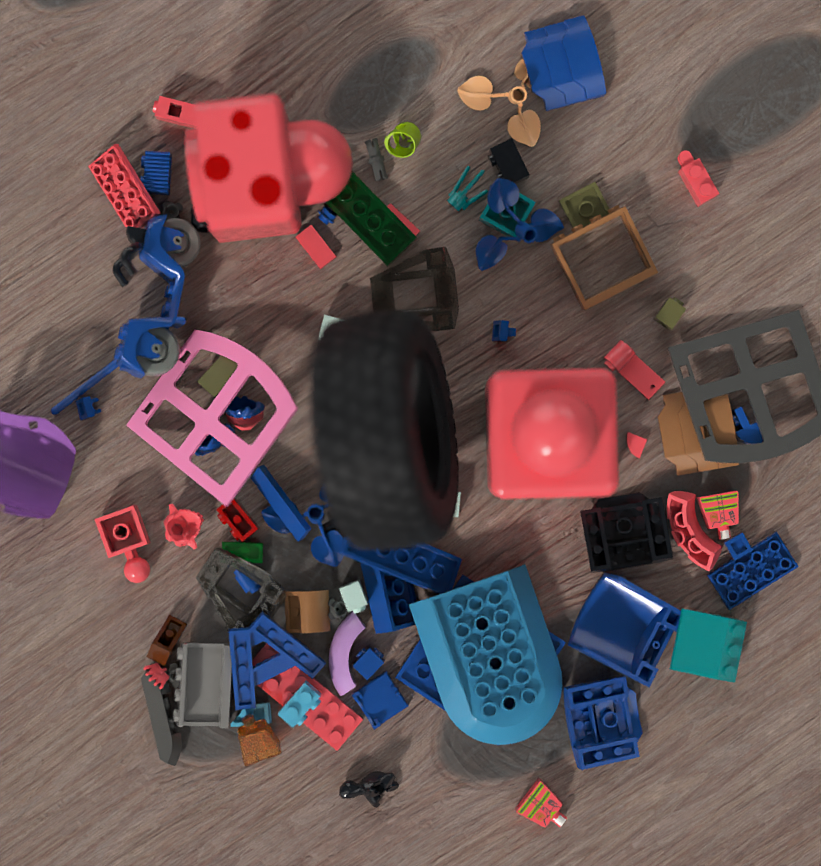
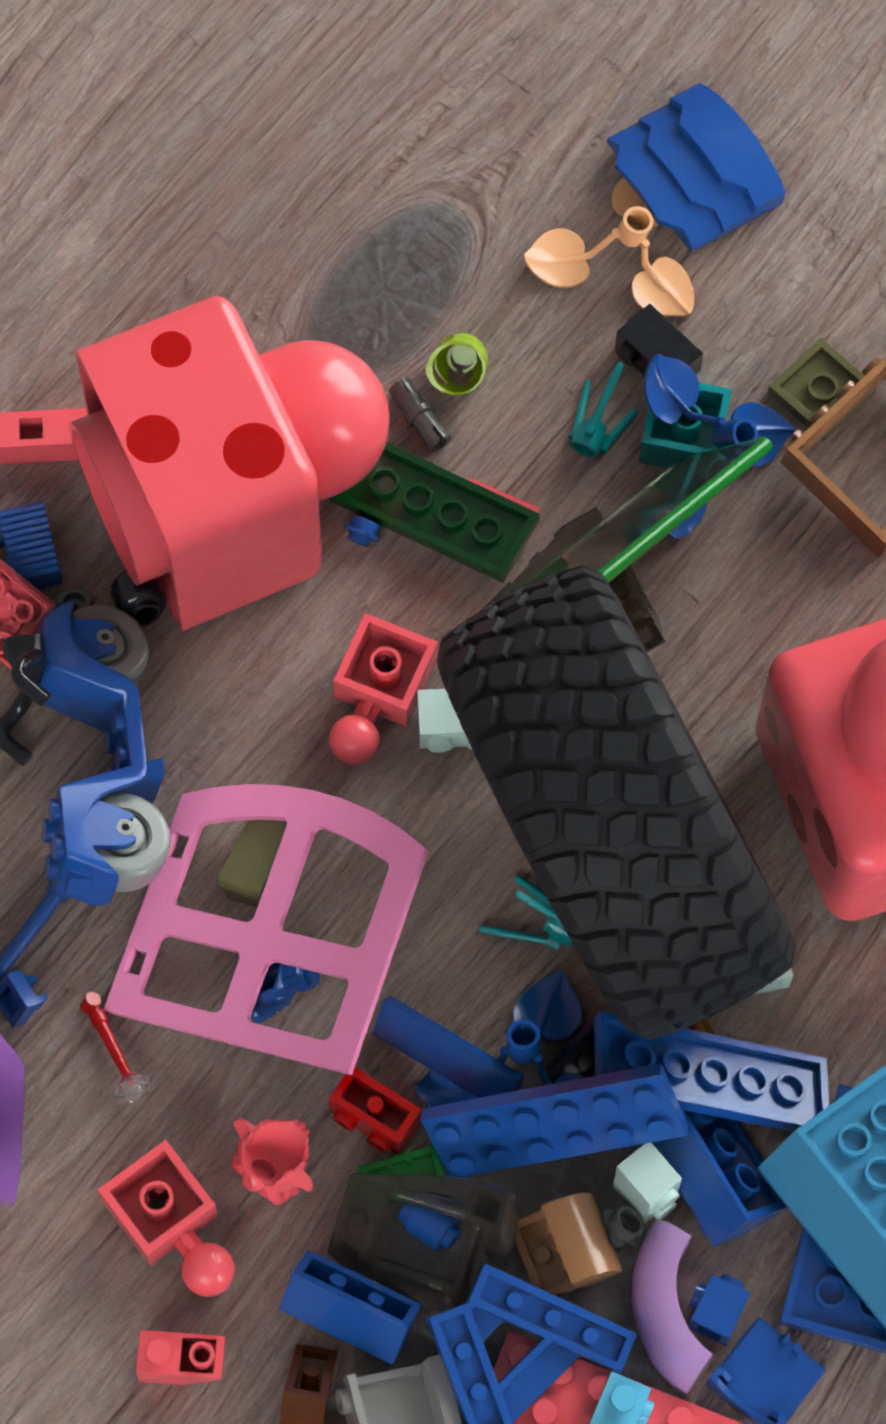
camera: 20 degrees left, 20 degrees down
blue hair [225,396,265,431] -> none
coral tile [296,225,336,270] -> none
blue tile [492,320,516,342] -> none
none -> piece [80,992,153,1103]
none -> coral slope [136,1330,226,1385]
none -> blue brick [279,1249,421,1365]
none -> coral brick [329,613,438,765]
none -> blue plate [421,1063,688,1179]
none -> clear smoke door [517,437,773,590]

